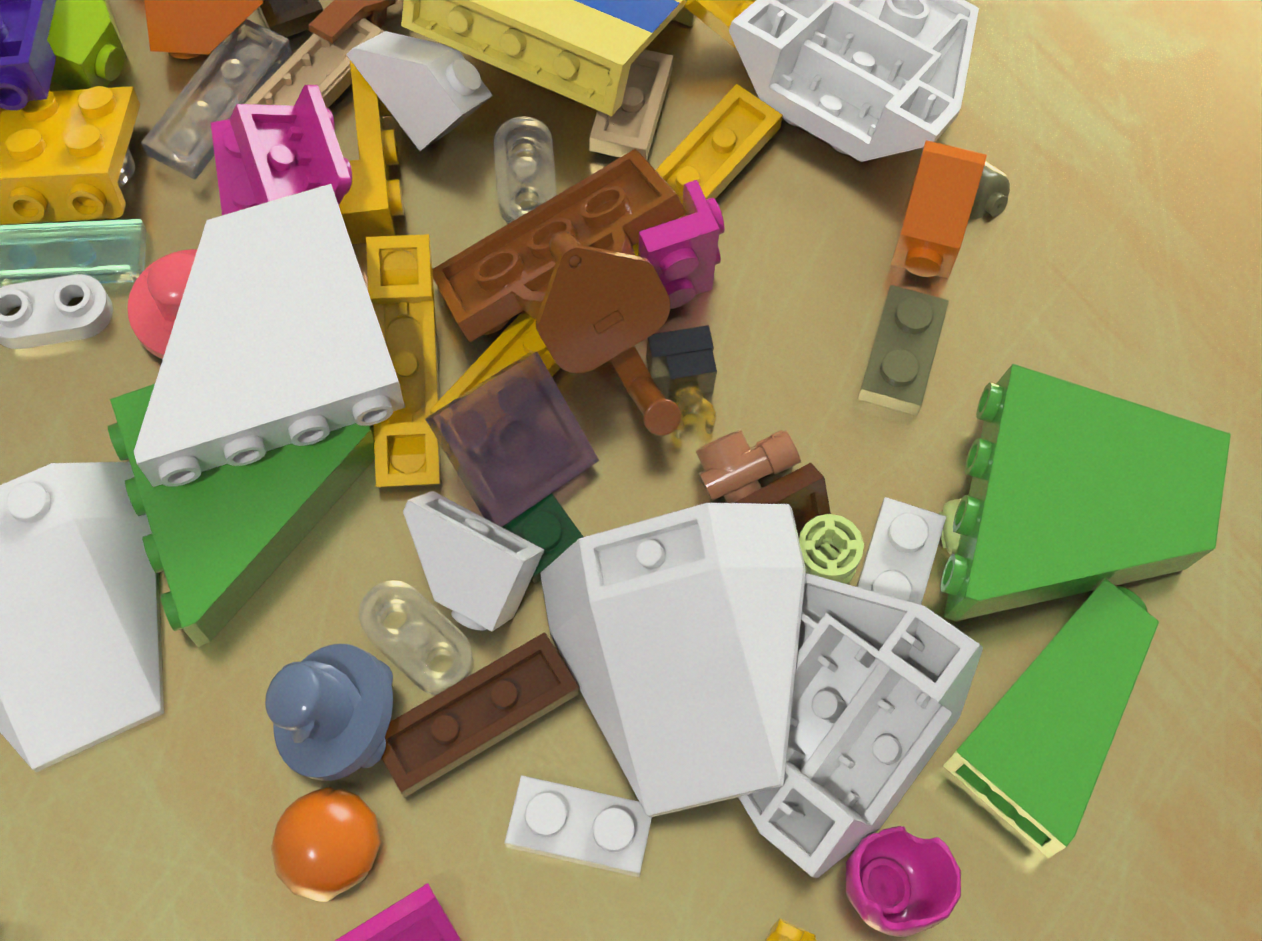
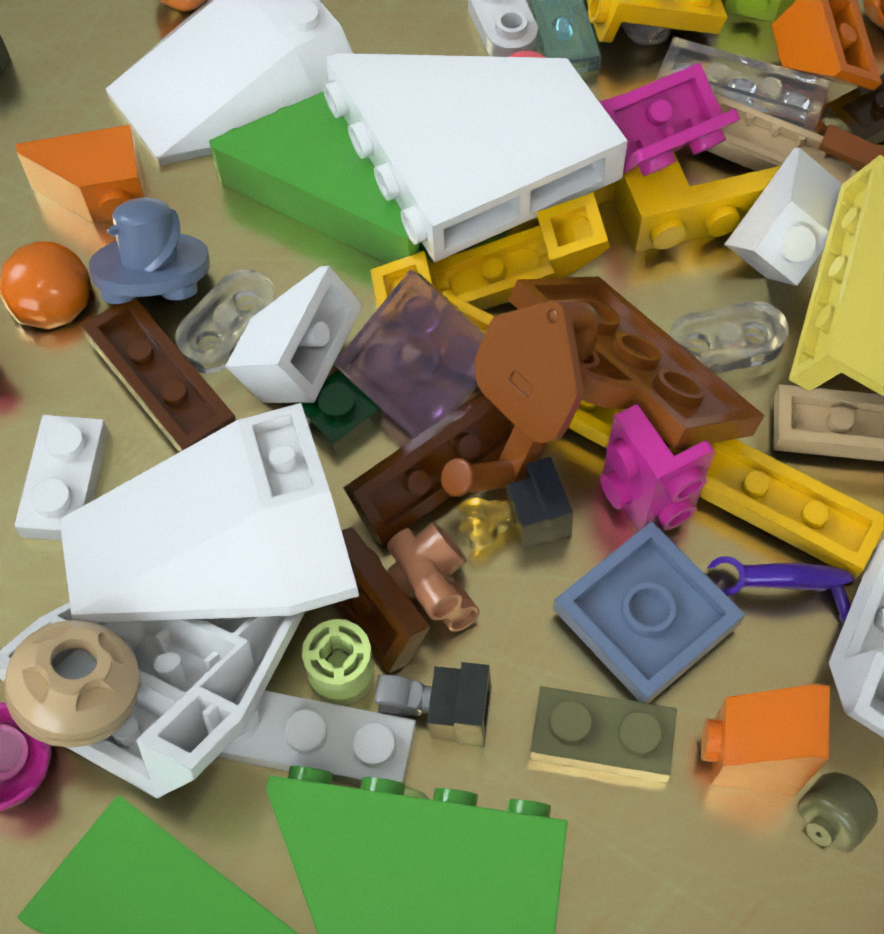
camera: 85 degrees right, 5 degrees down
none -> tan piece [4,620,140,748]
none -> orange slope [16,124,147,223]
none -> reddish brown plate [343,392,515,545]
none -> pearl dark grey piece [374,662,492,746]
none -> sand blue plate [553,521,746,703]
none -> dark purple piece [707,556,856,624]

